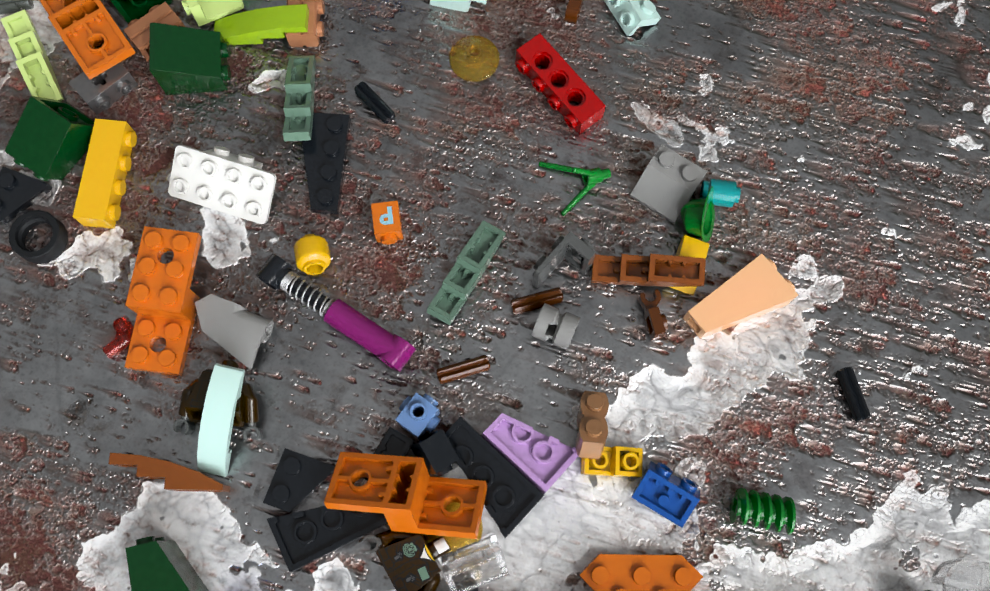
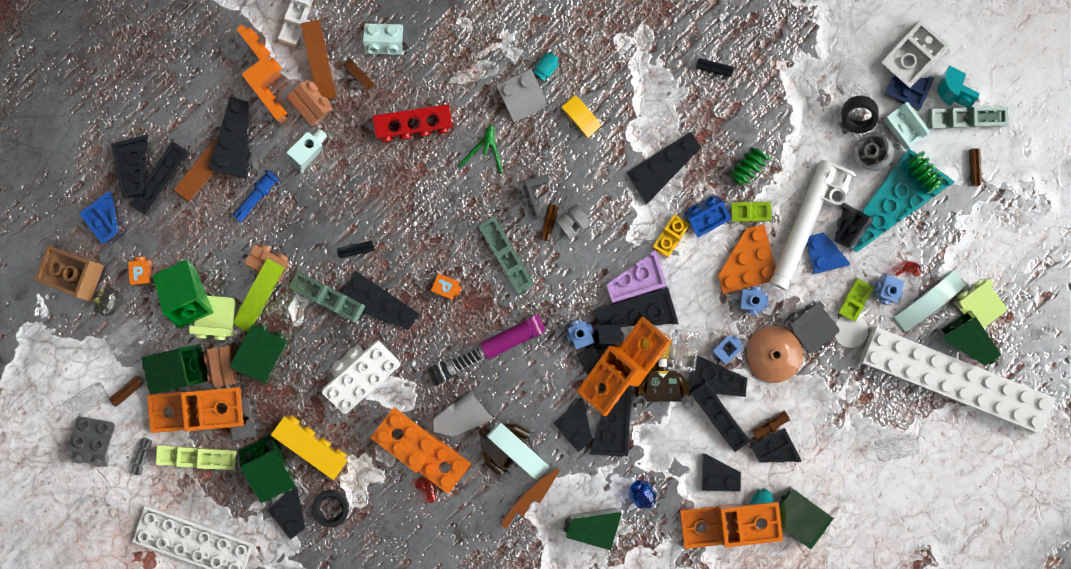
camera: 60 degrees left, 15 degrees up
yellow head [294,234,331,275] -> none
reddish brown axle [436,355,490,384] -> none
clear yellow dish [449,36,499,82] -> none
medium nougat brick [575,391,609,459] -> none
dark orange slope [591,254,706,287] -> none
reddish brown plate [639,289,668,341] -> none
green piece [680,186,715,242] -> none
light nougat slope [683,254,798,339] -> none
none -> black wing [626,132,701,205]
none -> lime slope [731,202,772,222]

